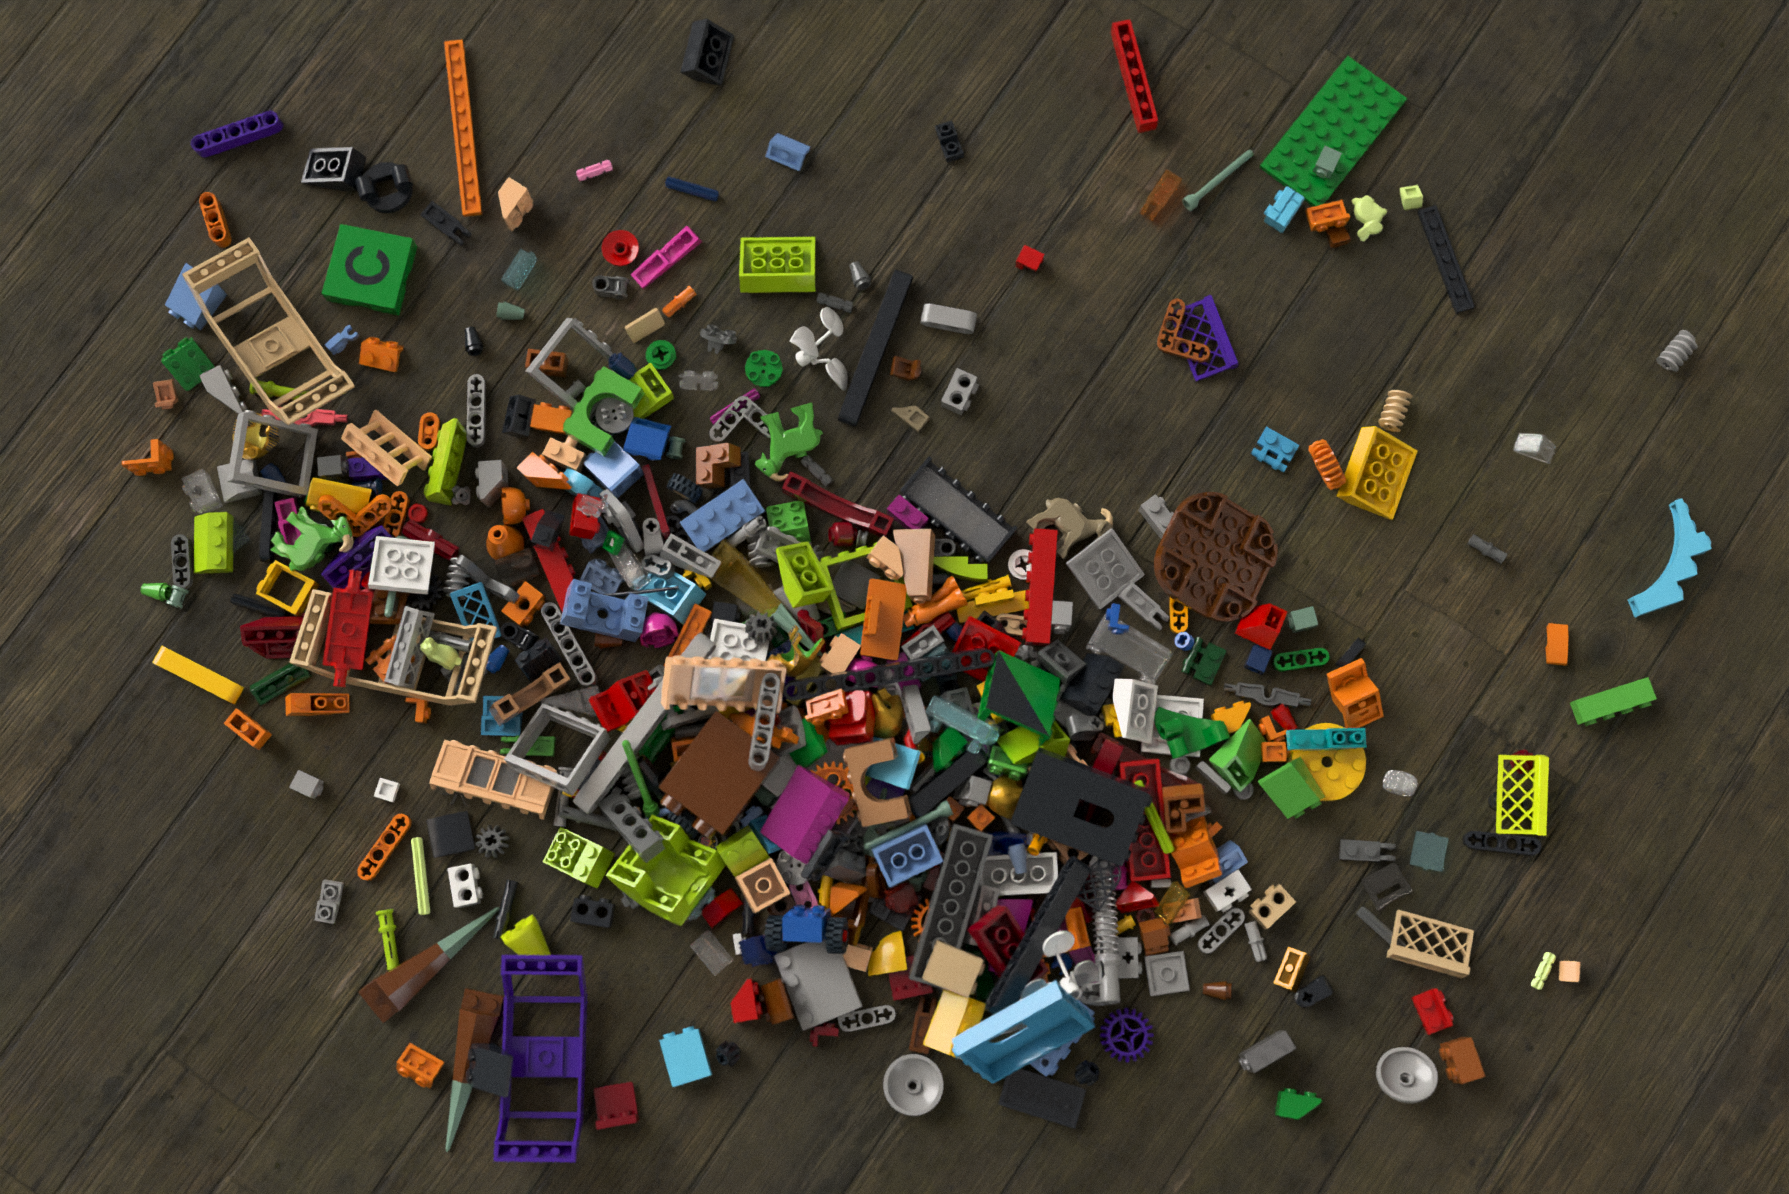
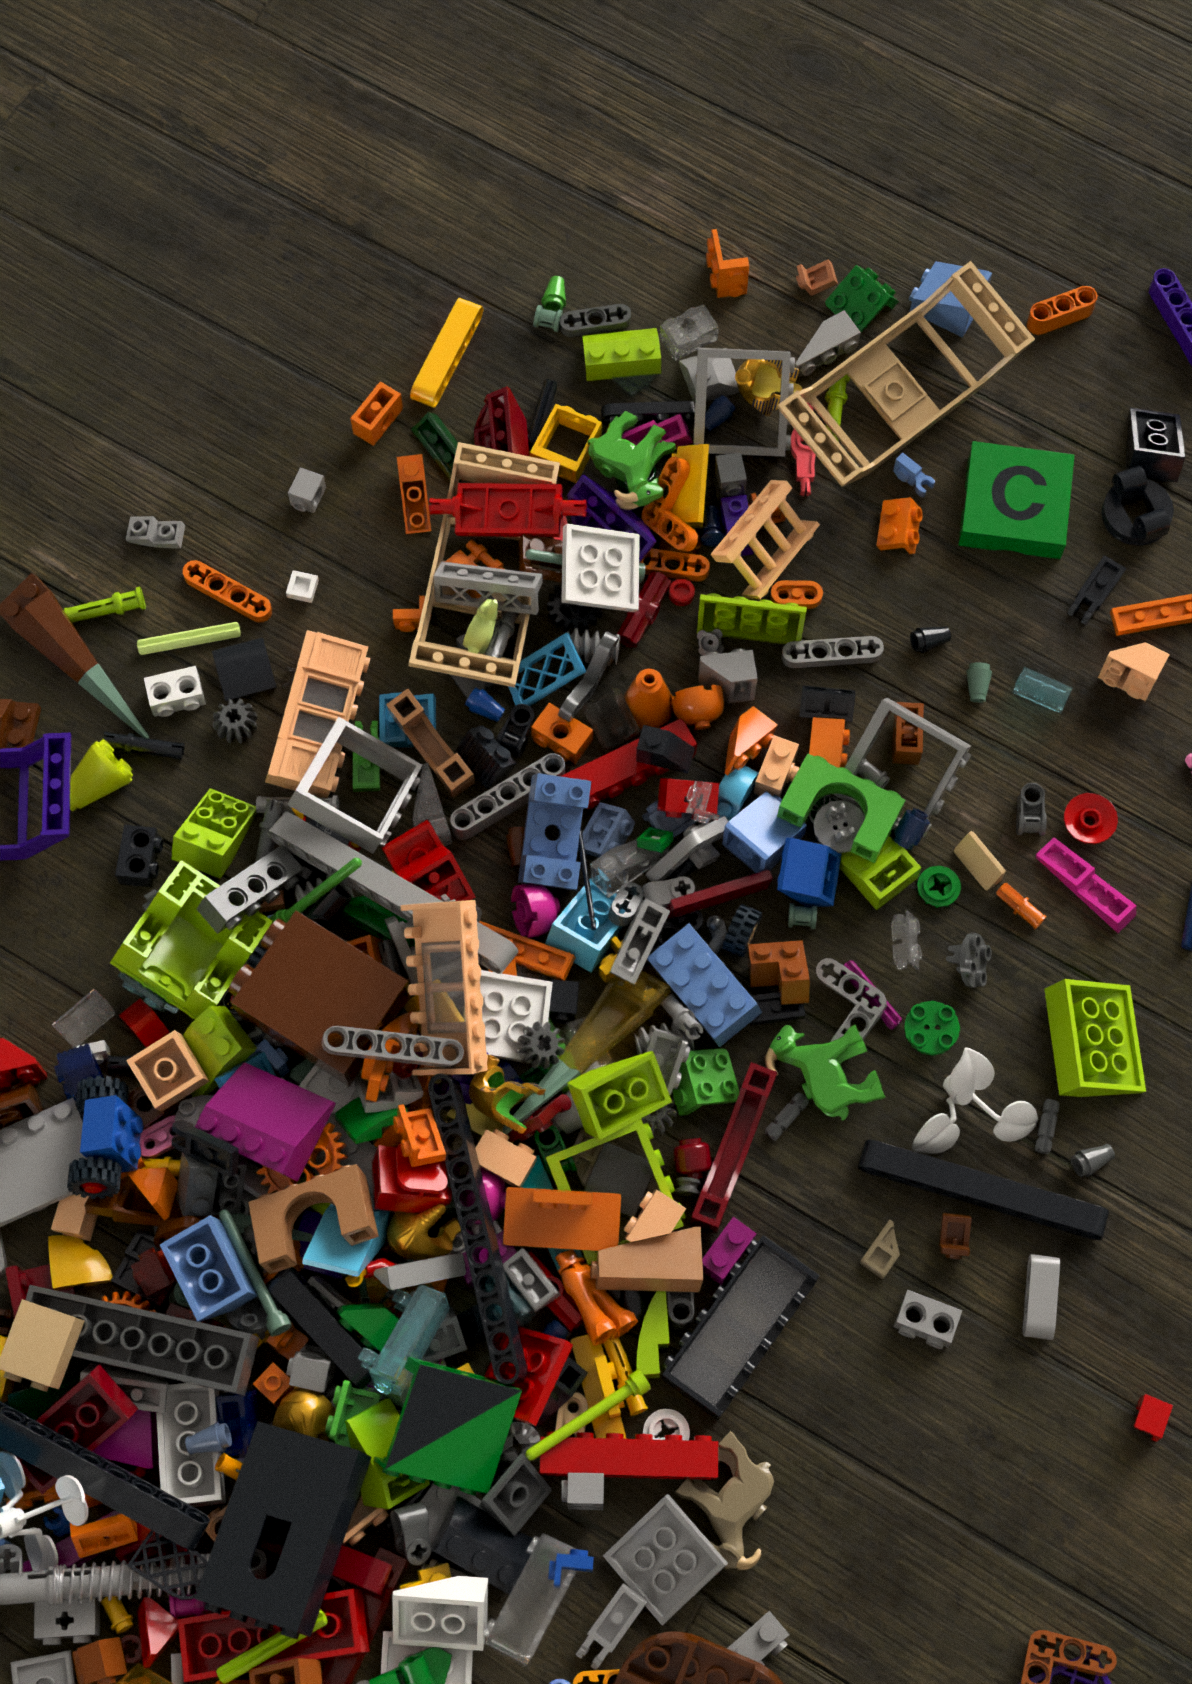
camera: 85 degrees right, 10 degrees down
none -> lime piece [525,1369,651,1460]

